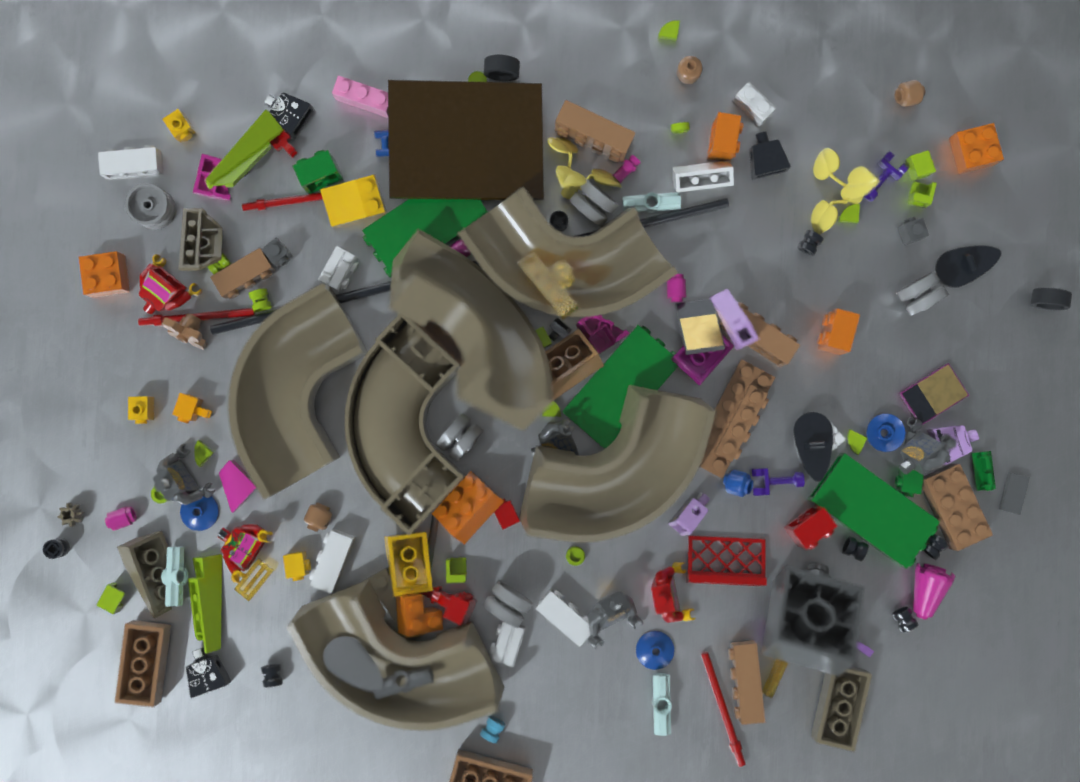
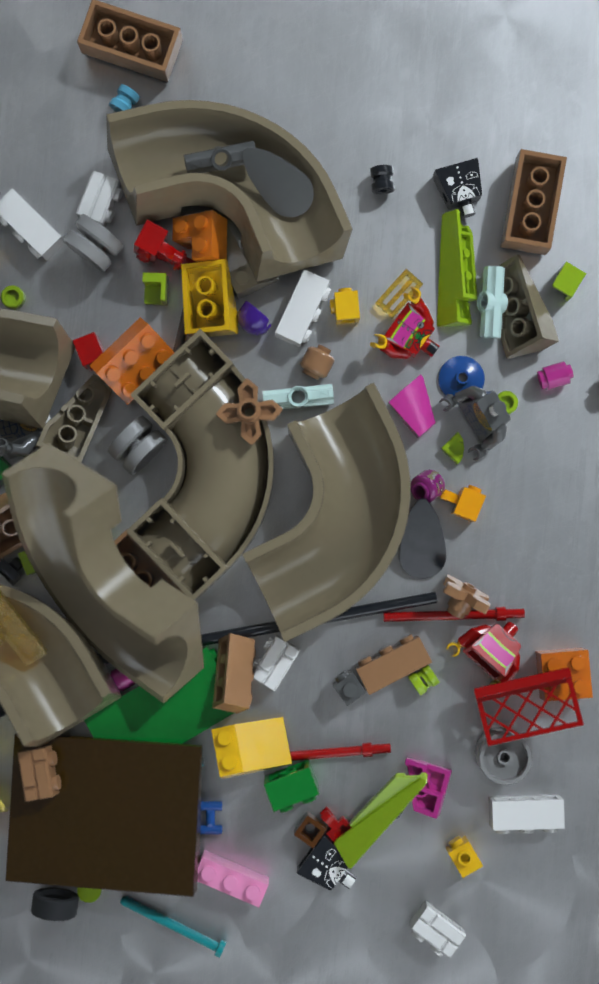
camera: 175 degrees left, 0 degrees up
yellow brick [128,396,154,424] -> none
dark tan wedge [178,208,223,271] -> none
lime wheel [248,288,272,312] -> none
none -> medium nougat brick [18,745,61,802]
none -> dark tan wedge [36,374,112,463]
none -> teal bar [120,896,227,958]
none -> medium nougat brick [212,633,256,714]
none -> medium nougat plant [216,379,283,445]
none -> dark purple hair [237,301,271,335]
none -> light aqua piece [262,384,334,410]
none -> reddish brown plate [294,811,327,848]
none -> black shield [399,498,446,579]
none -> white brick [409,900,466,958]
none -> magenta head [410,469,445,503]
none -> red fence [474,667,584,746]

